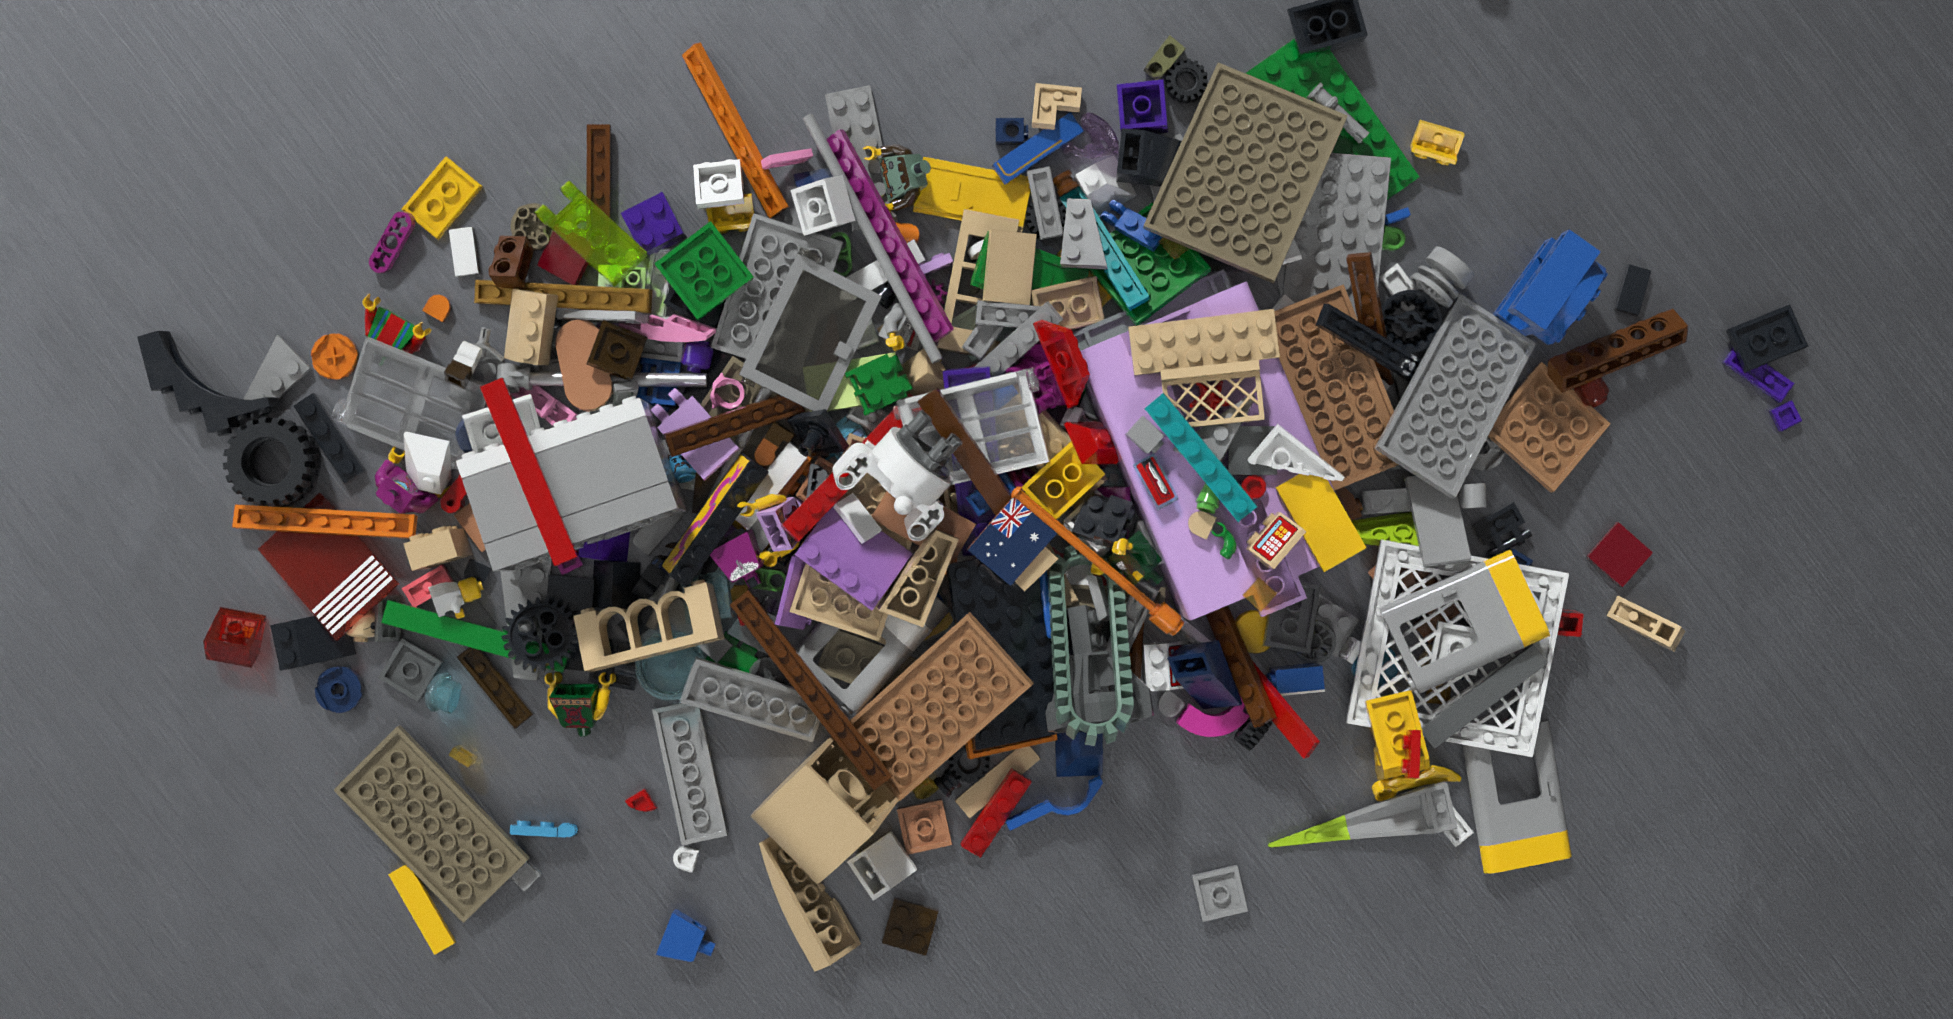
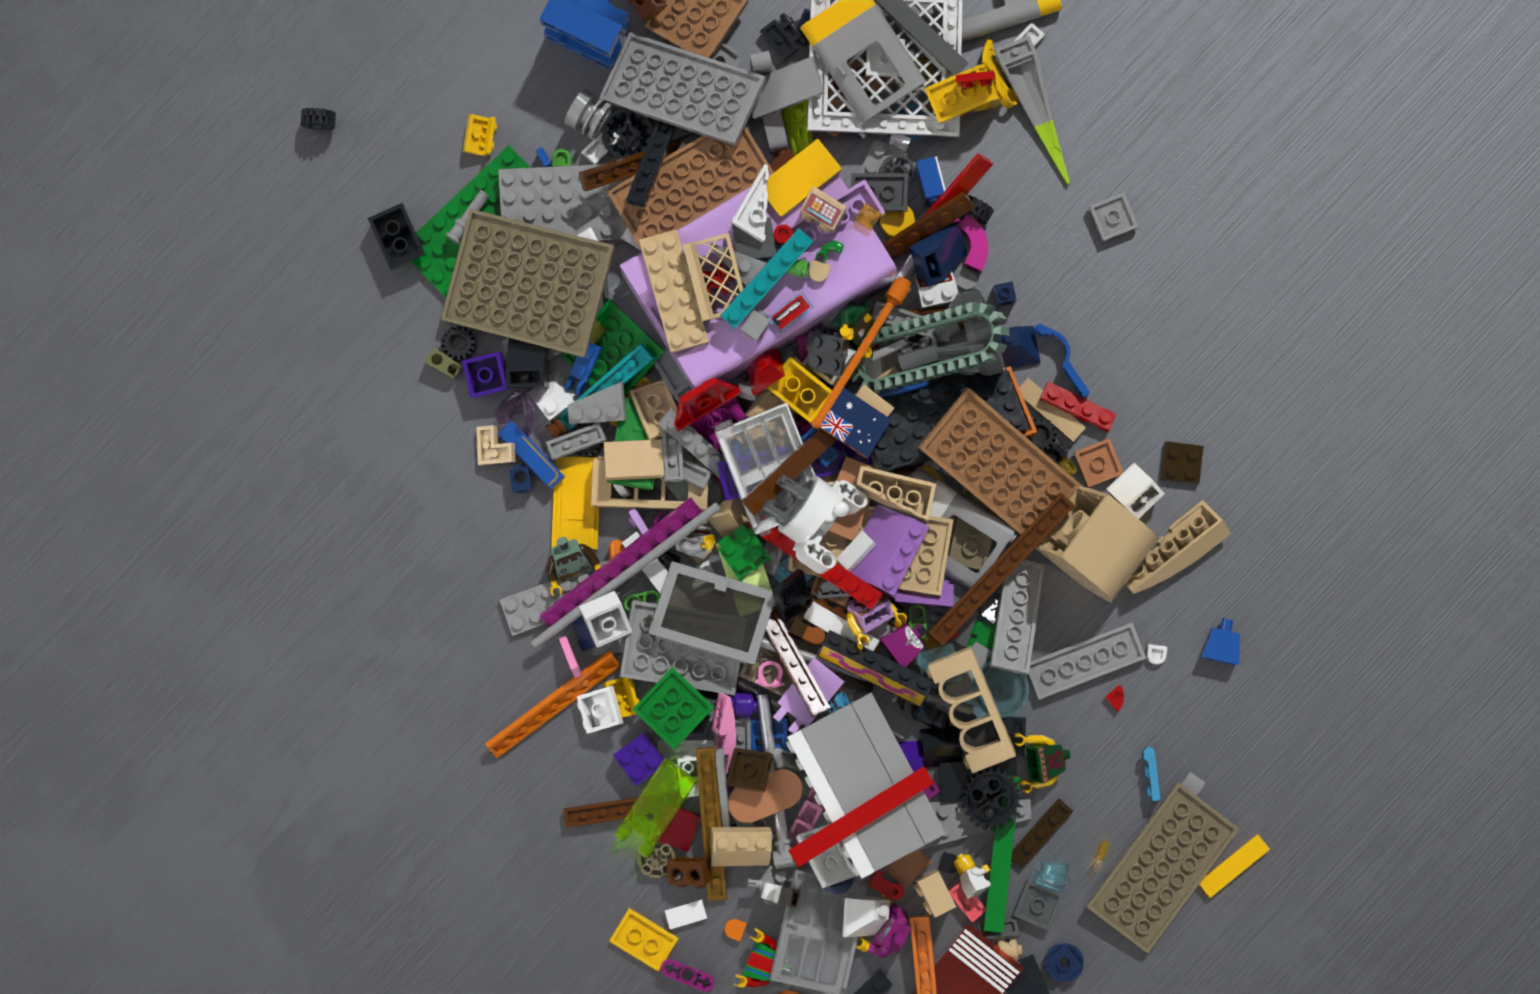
camera: 90 degrees left, 5 degrees down
none -> dark blue brick [992,281,1017,307]

